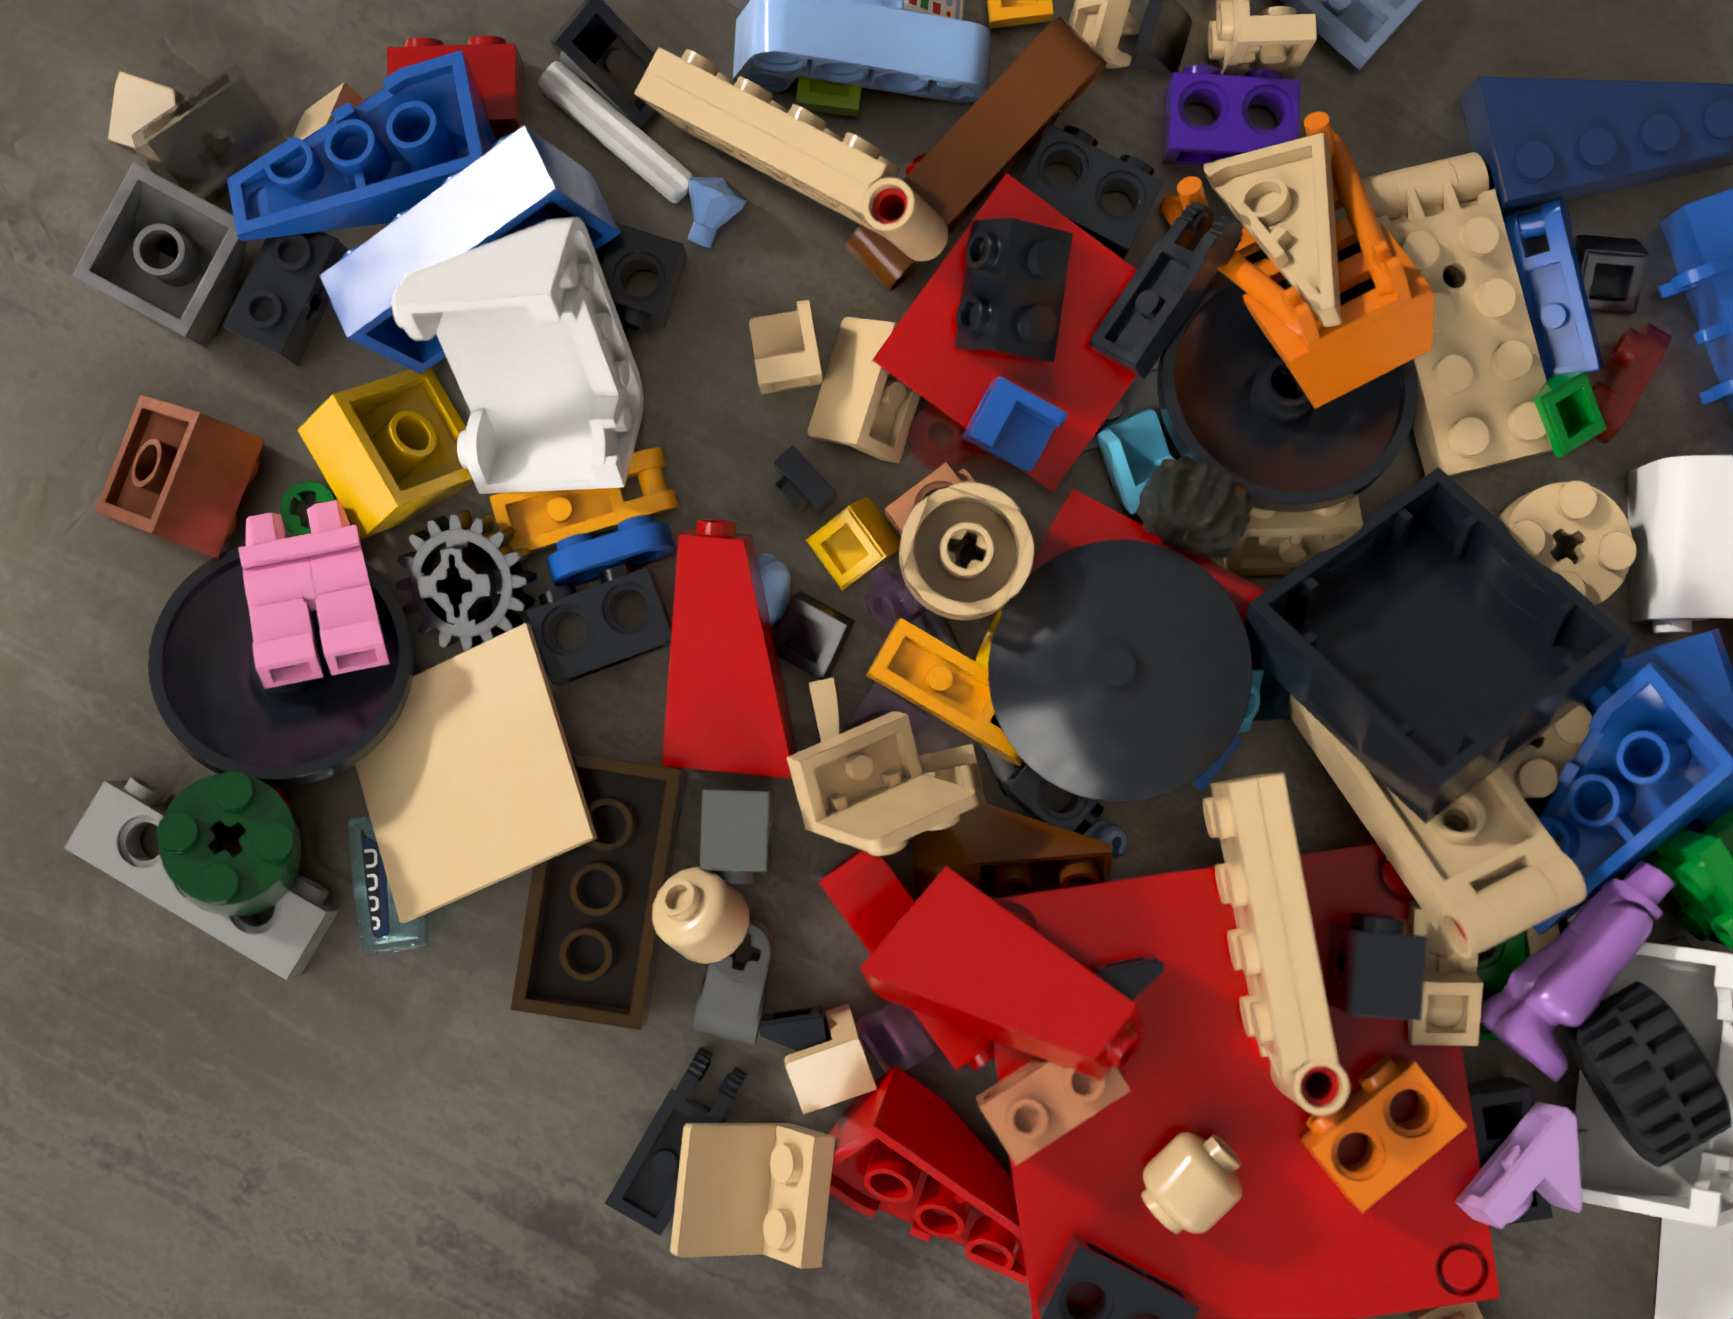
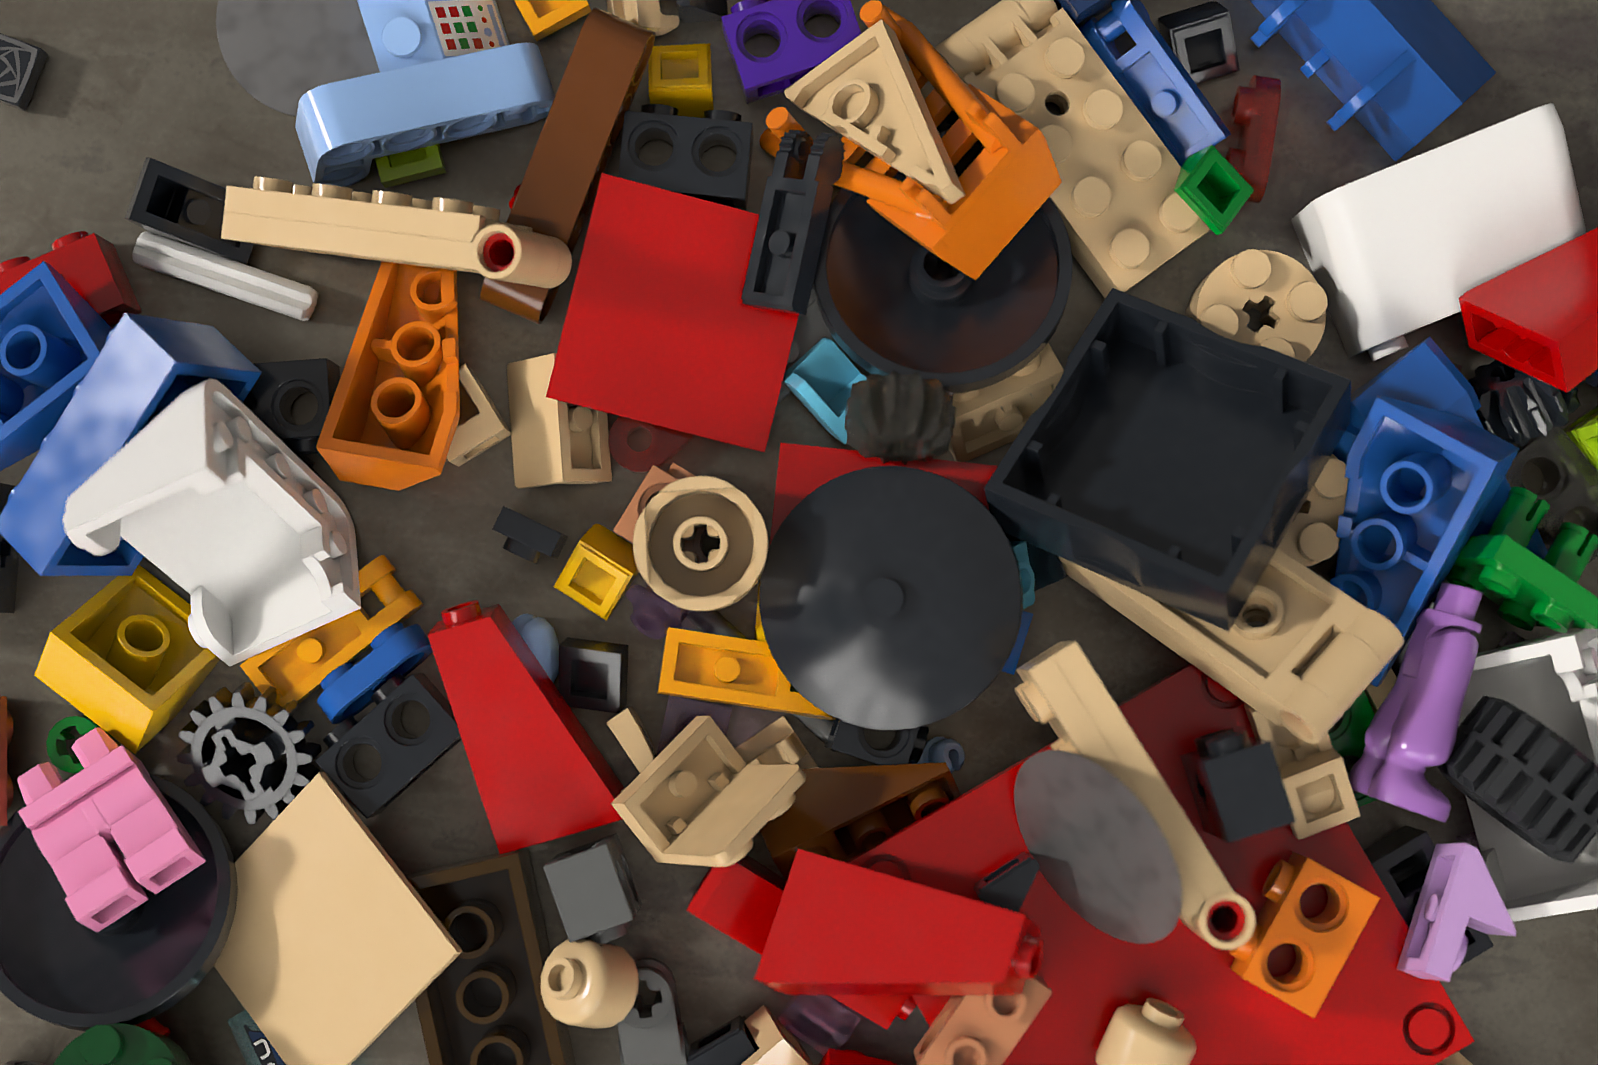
camera: 20 degrees left, 0 degrees up
medium blue rock [687,177,747,248] -> none
black bracket [955,218,1073,362] -> none
blue panel [962,377,1068,472] -> none
none -> orange wedge [316,261,460,491]
none -> yellow slope [648,43,714,118]
none -> flat silver sticker [1014,750,1182,943]

